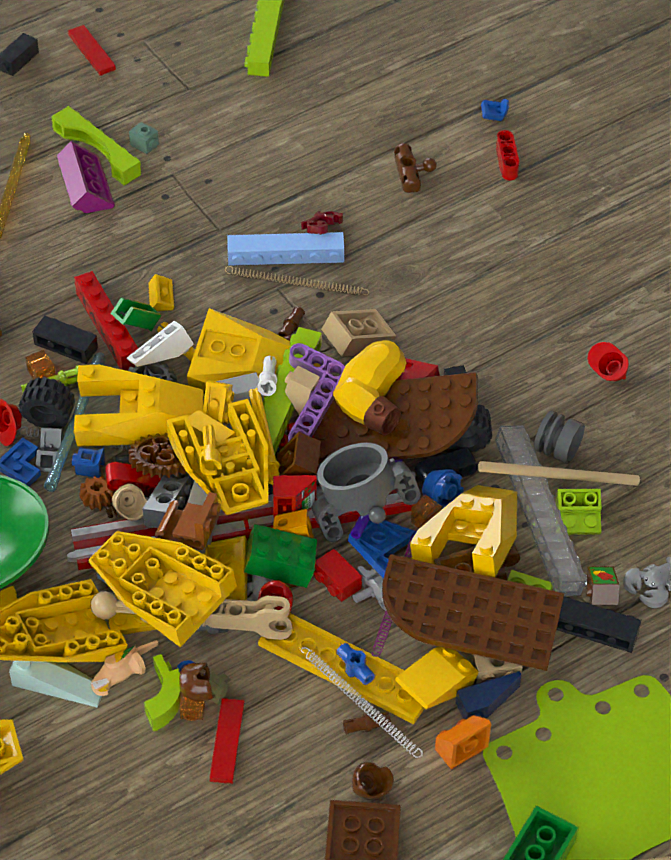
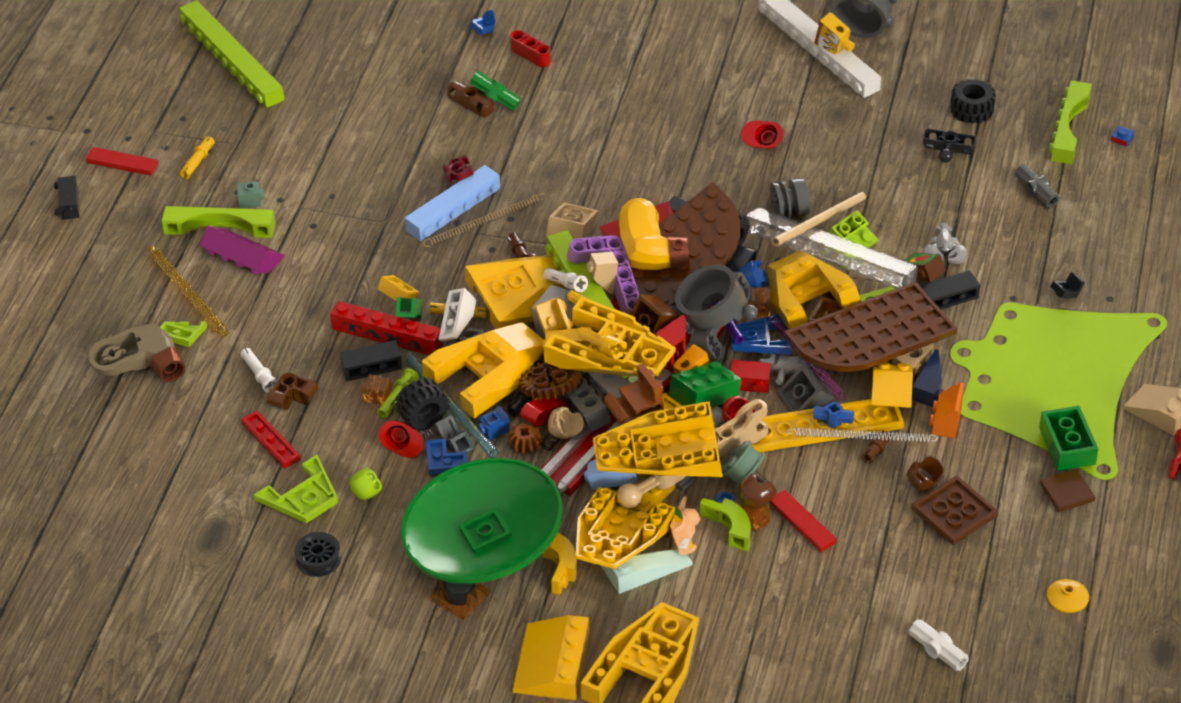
camera: 40 degrees left, 5 degrees down
none -> yellow pin [179,136,215,179]
none -> green piece [470,70,522,111]
none -> sand green wheel [721,441,769,488]
none -> dark grey slope [777,365,834,412]

